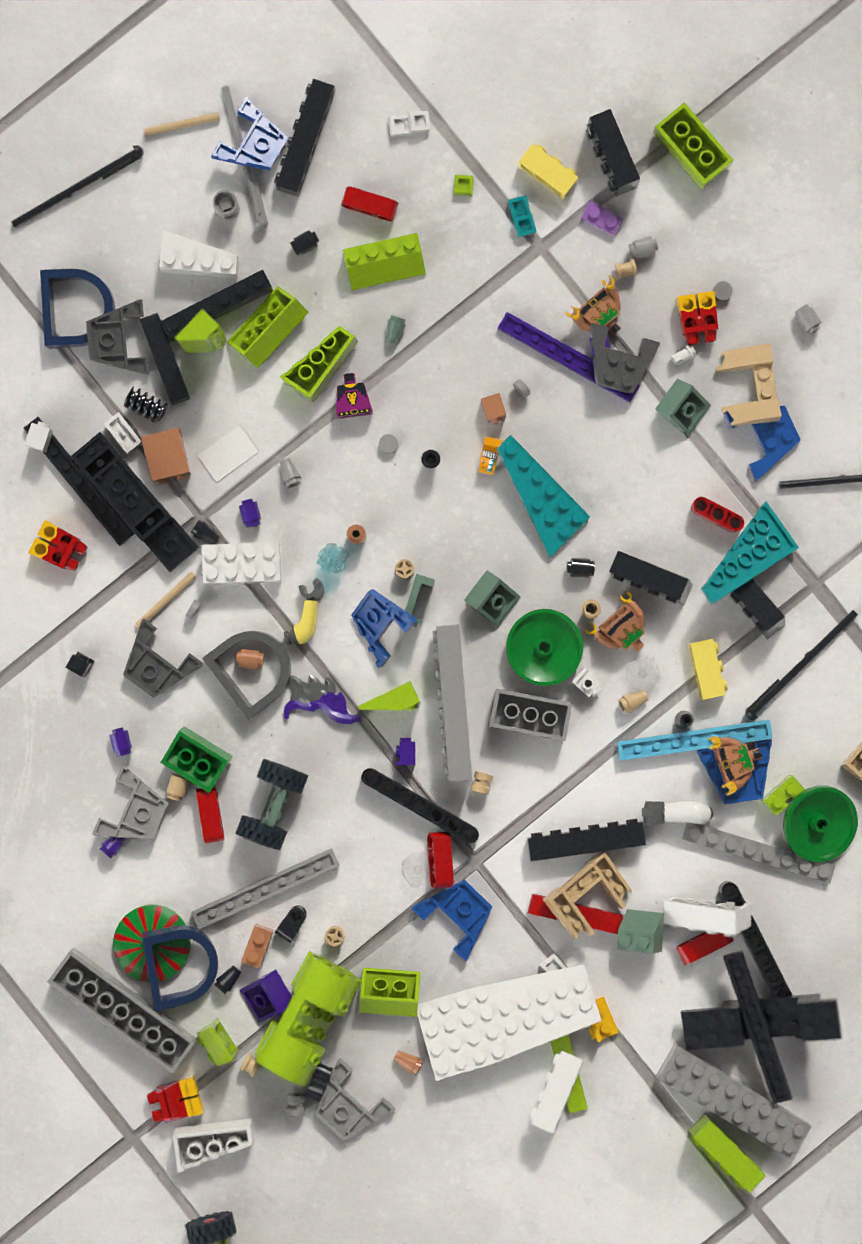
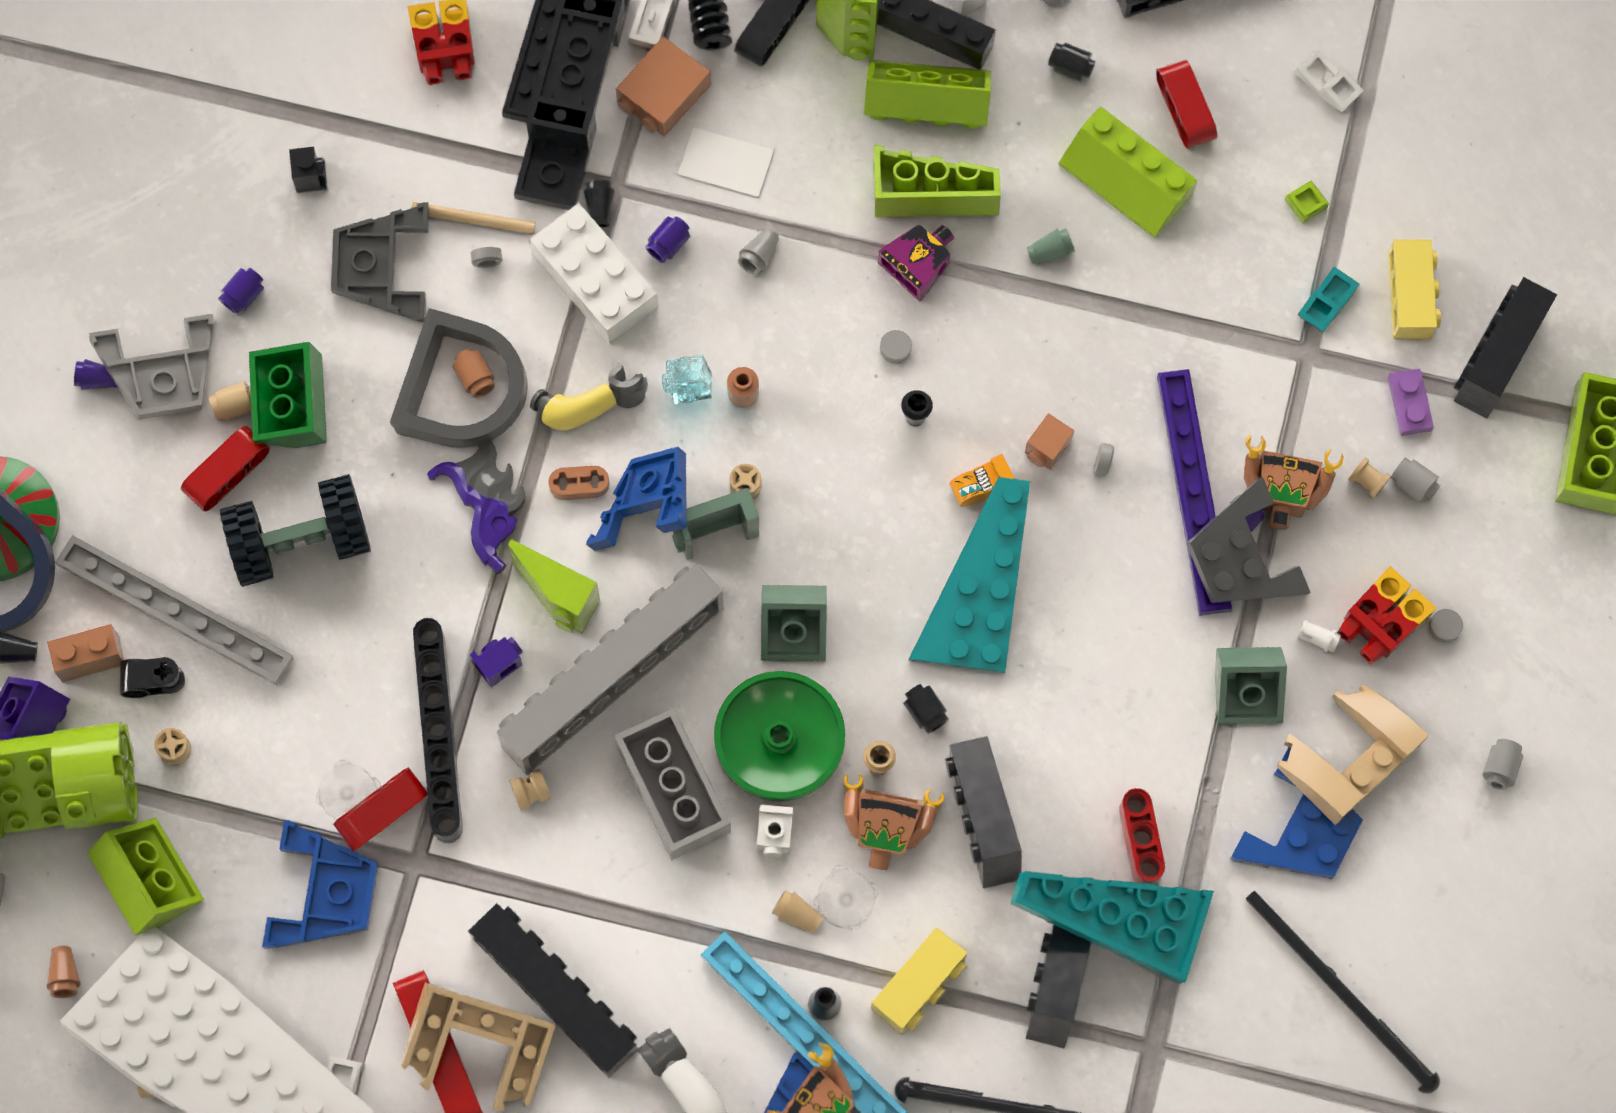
camera: 50 degrees right, 15 degrees down
none -> nougat beam [548,466,610,500]

